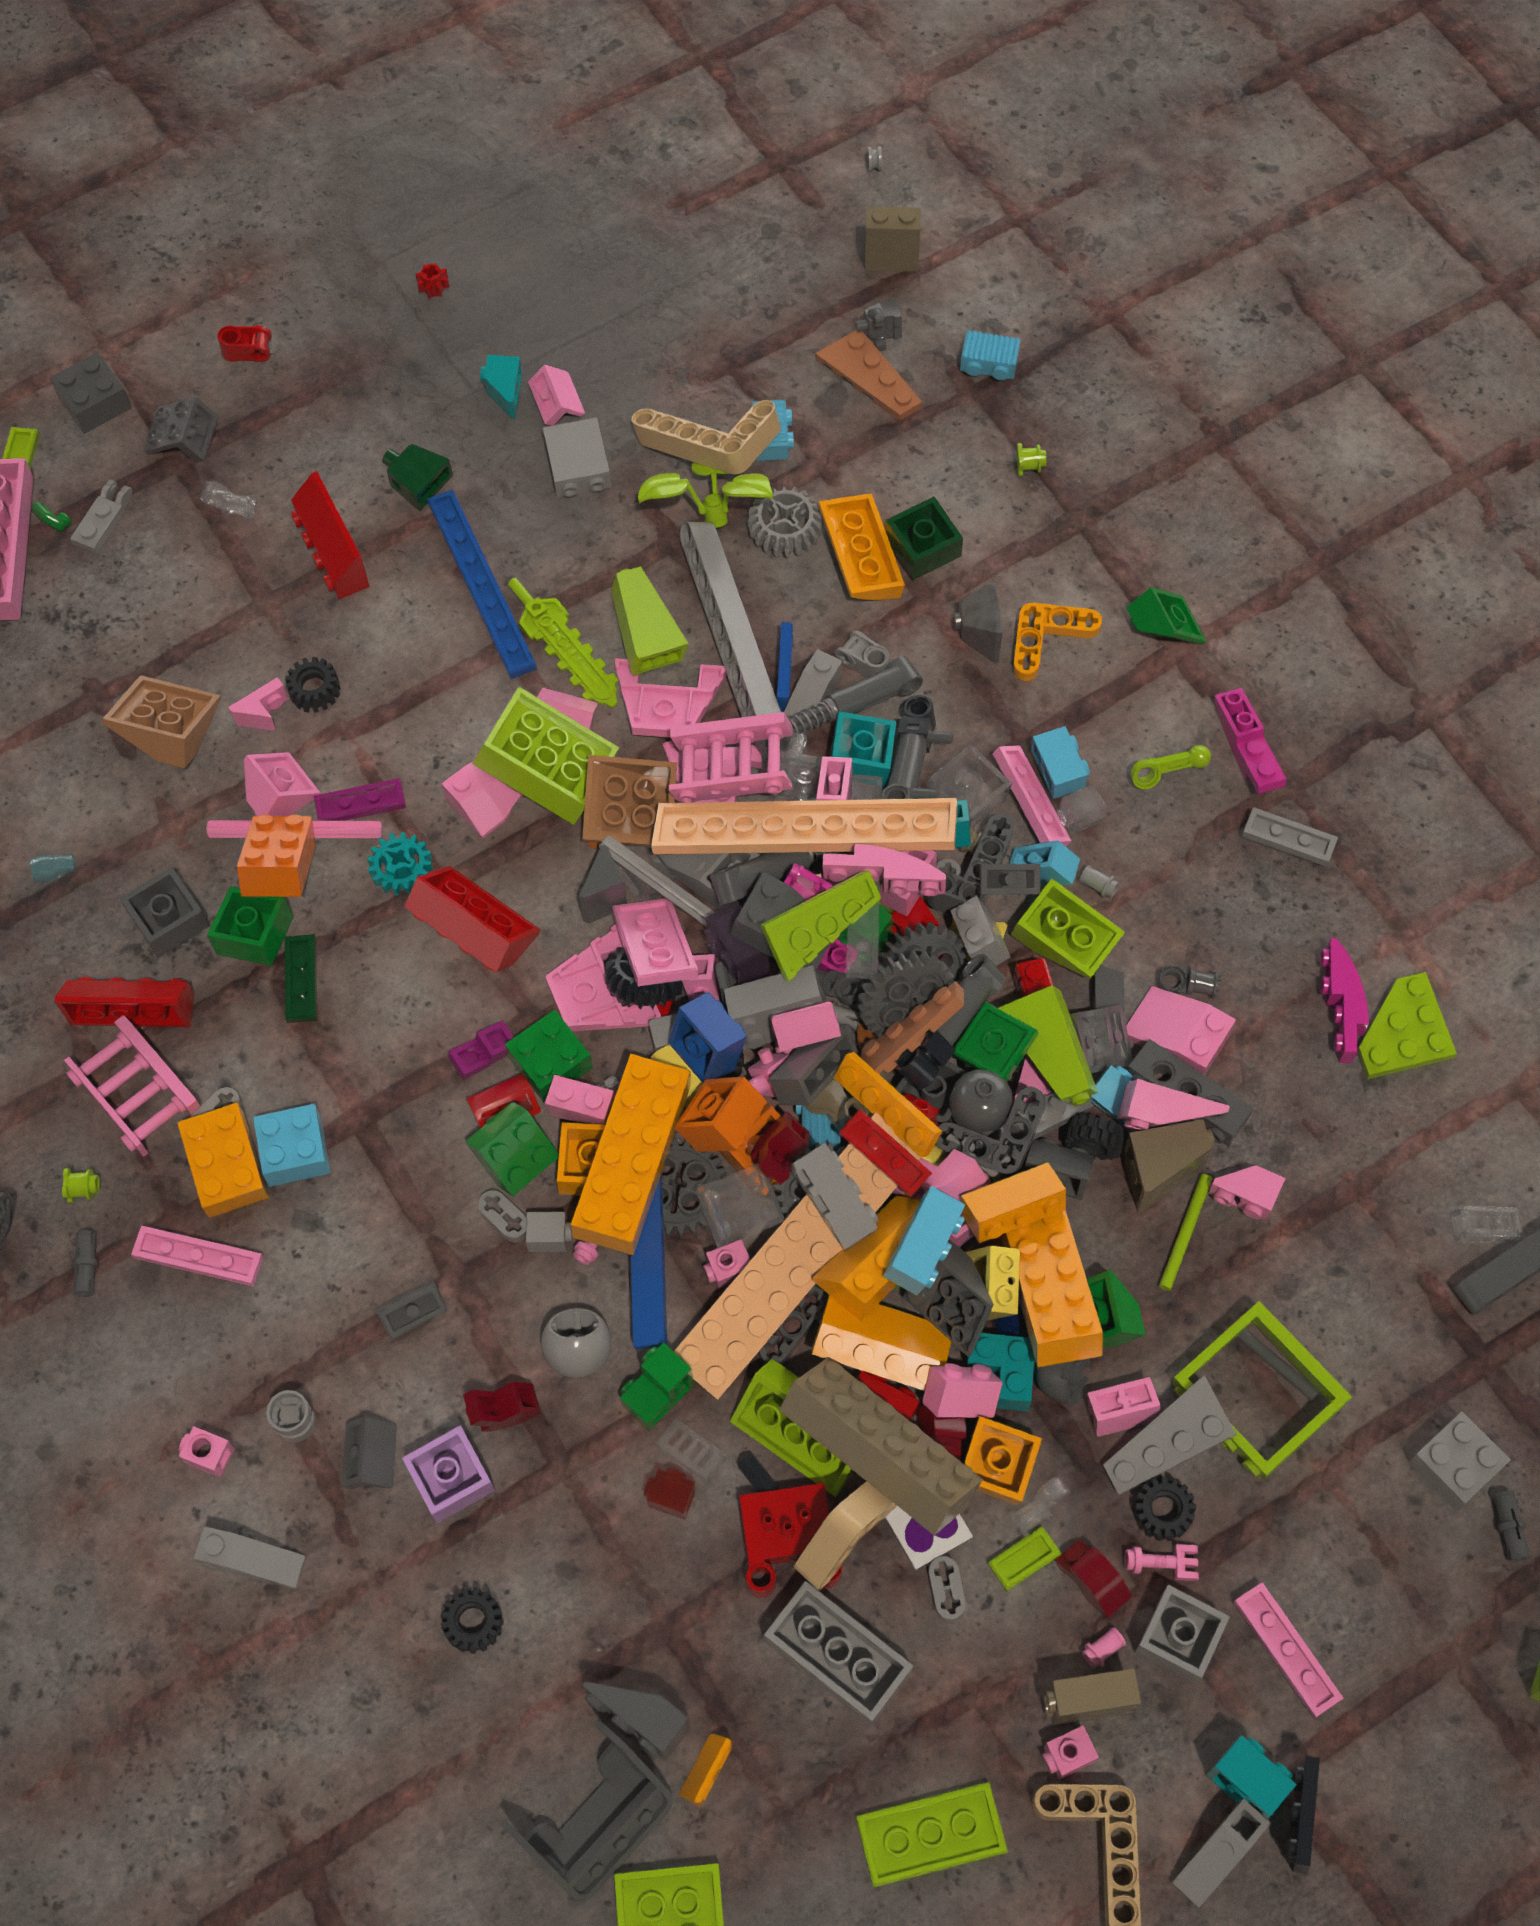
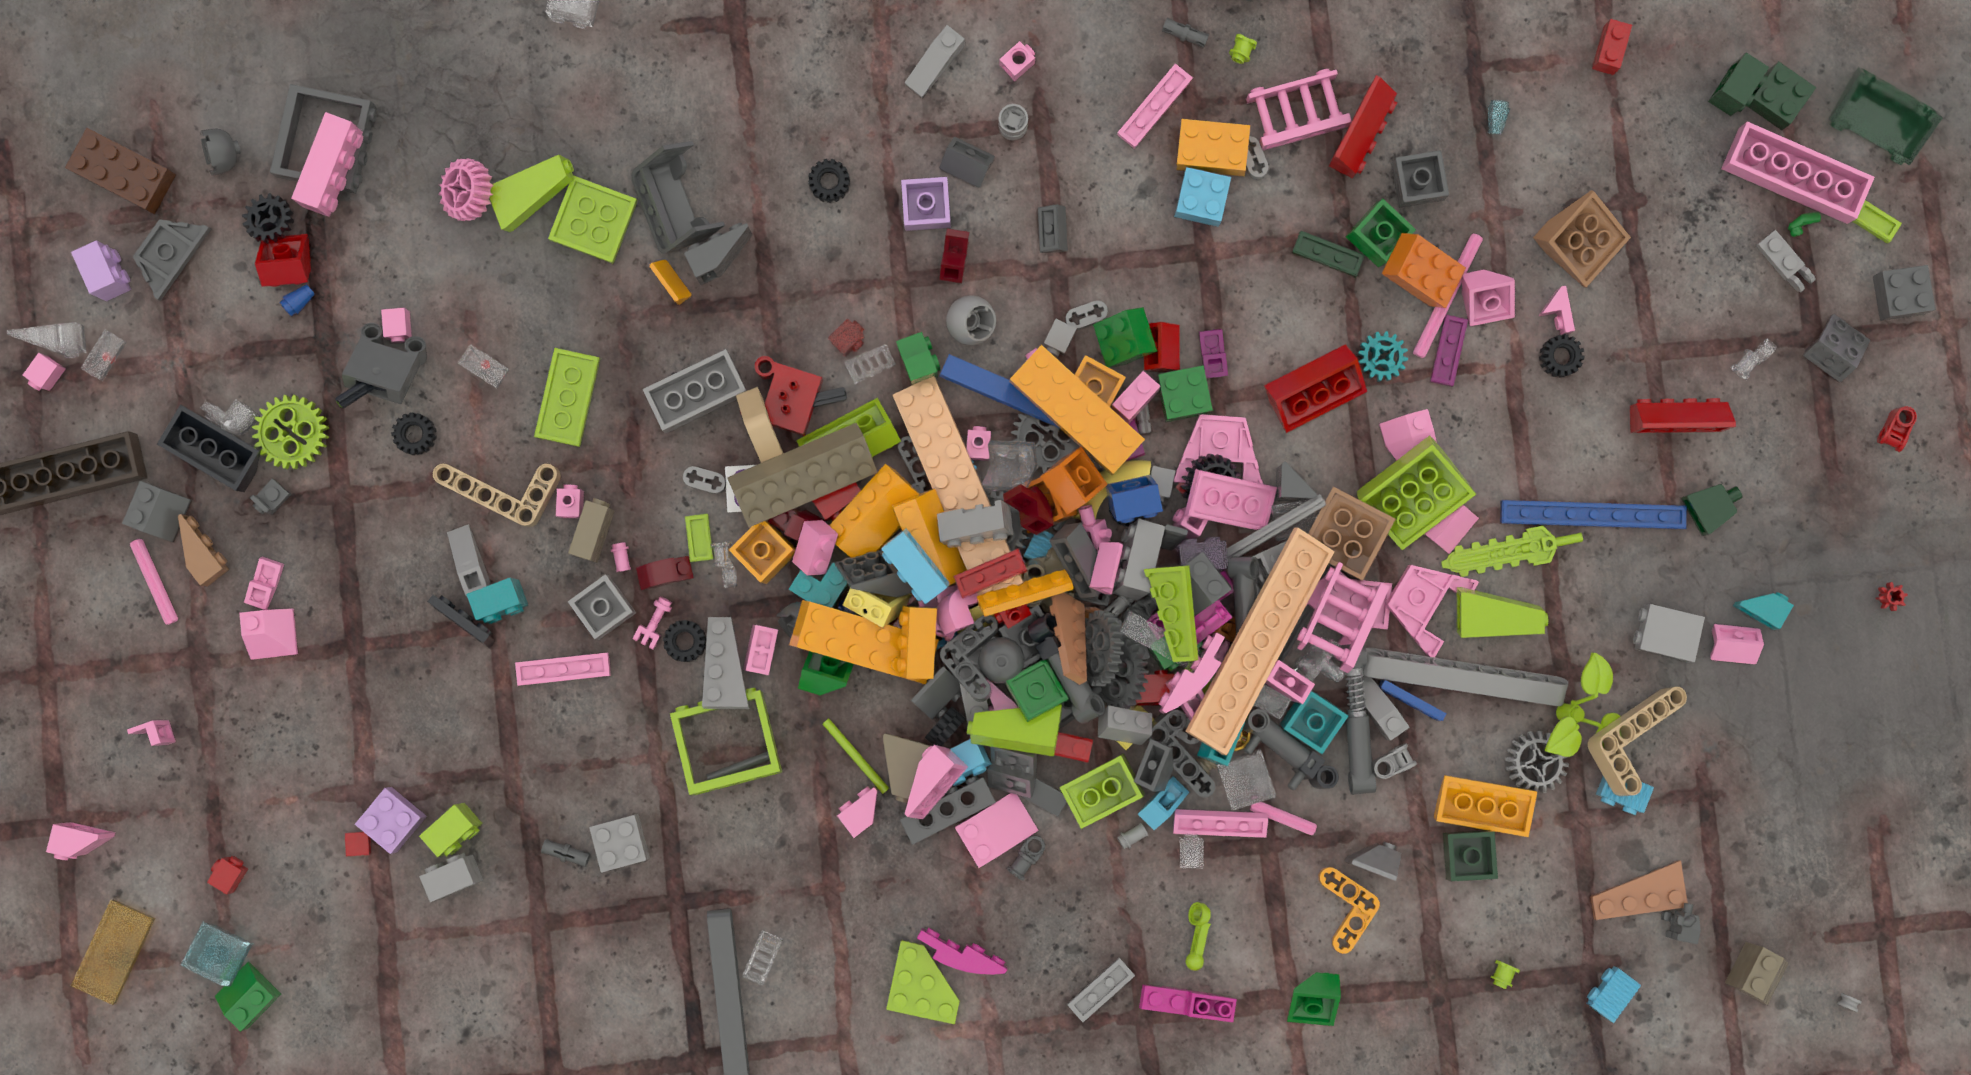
camera: 115 degrees right, 20 degrees up
medium azure brick [1031,726,1090,799] -> none
none -> bright pink axle [1250,800,1317,835]

